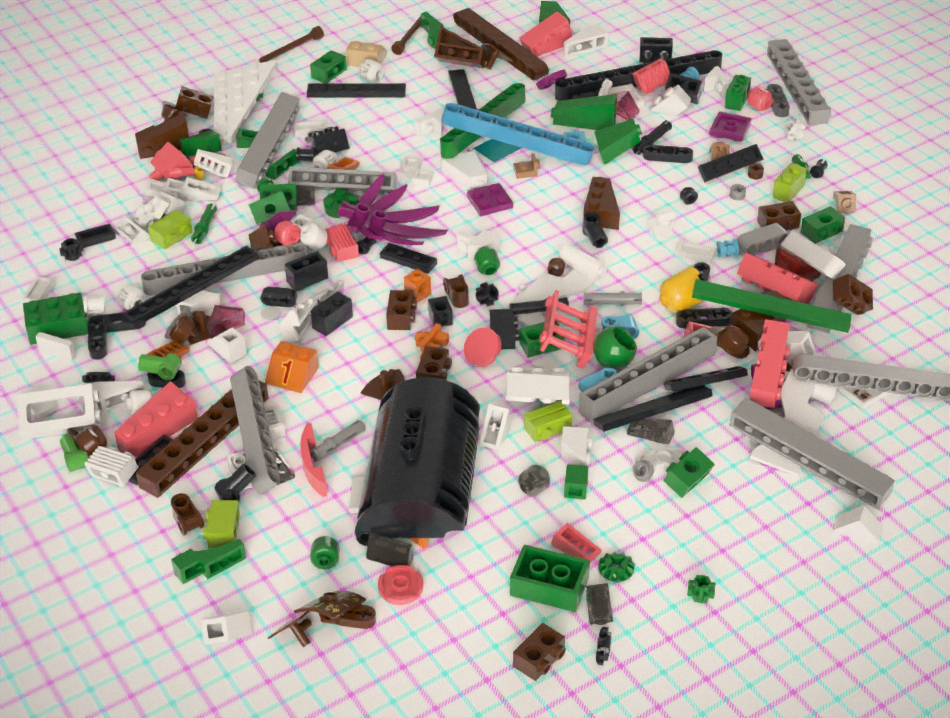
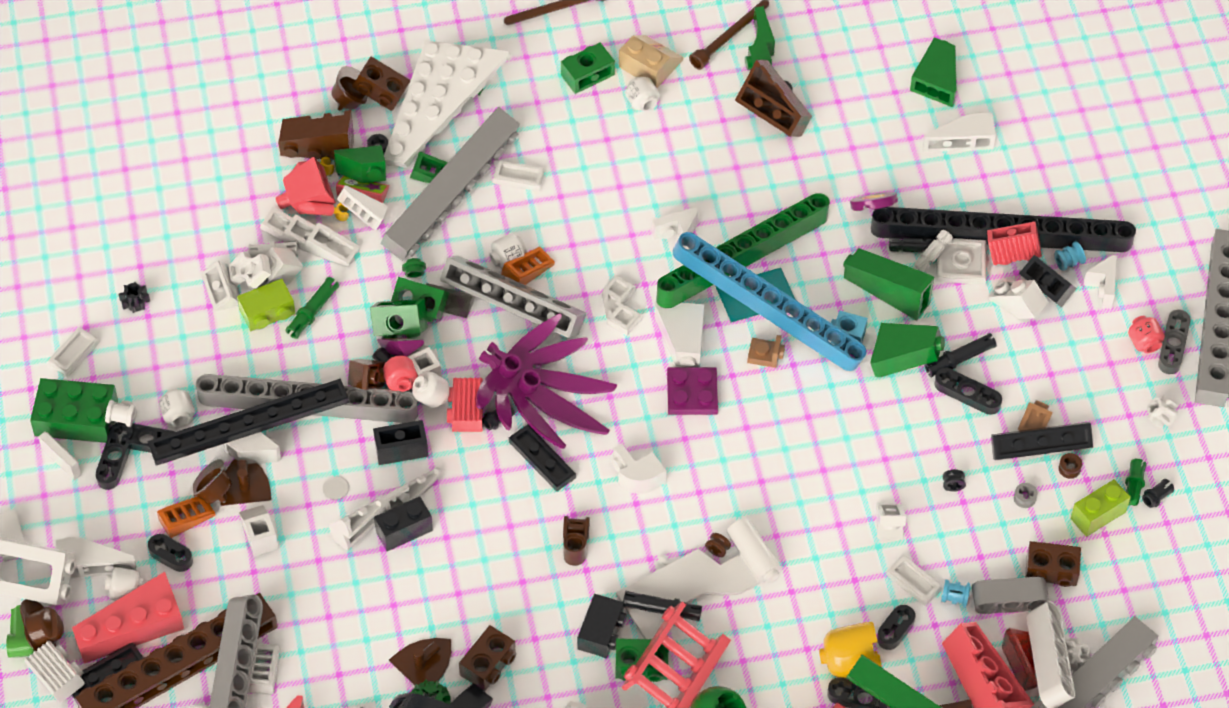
camera: 20 degrees right, 15 degrees up
black tile [74,223,116,248] -> none
black gear [82,372,115,383] -> none
bright green piece [138,354,182,380] -> none
clear pink slope [208,305,245,339] -> none
black beam [260,287,298,307] -> none
green slope [265,148,297,180] -> none
orange slope [265,341,319,394] -> none
black bush [296,147,315,163] -> none
black bracket [304,126,350,155] -> none
black tile [307,83,406,98] -> none
green plate [323,189,359,218] -> none
reddish brown brick [386,290,417,330] -> none
orange brick [403,268,431,303] -> none
orange hips [414,323,450,359] -> none
black brick [428,296,453,327] -> none
black tile [448,69,477,110] -> none
reddish brown beam [453,8,549,81] -> none
coral tile [463,327,502,367] -> none
green head [474,247,501,276] -> none
black gear [475,282,499,307] -> none
reddish brown shield [481,43,514,70] -> none
coral wedge [519,12,573,56] -> none
black piece [582,212,608,248] -> none
reddish brown wedge [583,176,620,230] -> none
light grey pin [584,291,642,306] -> none
medium azure piece [601,314,639,339] -> none
clear pink slope [615,91,640,120] -> none
black brick [639,37,673,63] -> none
magenta plate [709,111,752,142] -> none
green brick [725,74,752,112] -> none
green brick [800,206,845,244] -> none
medium nougat bracket [833,190,856,213] -> none

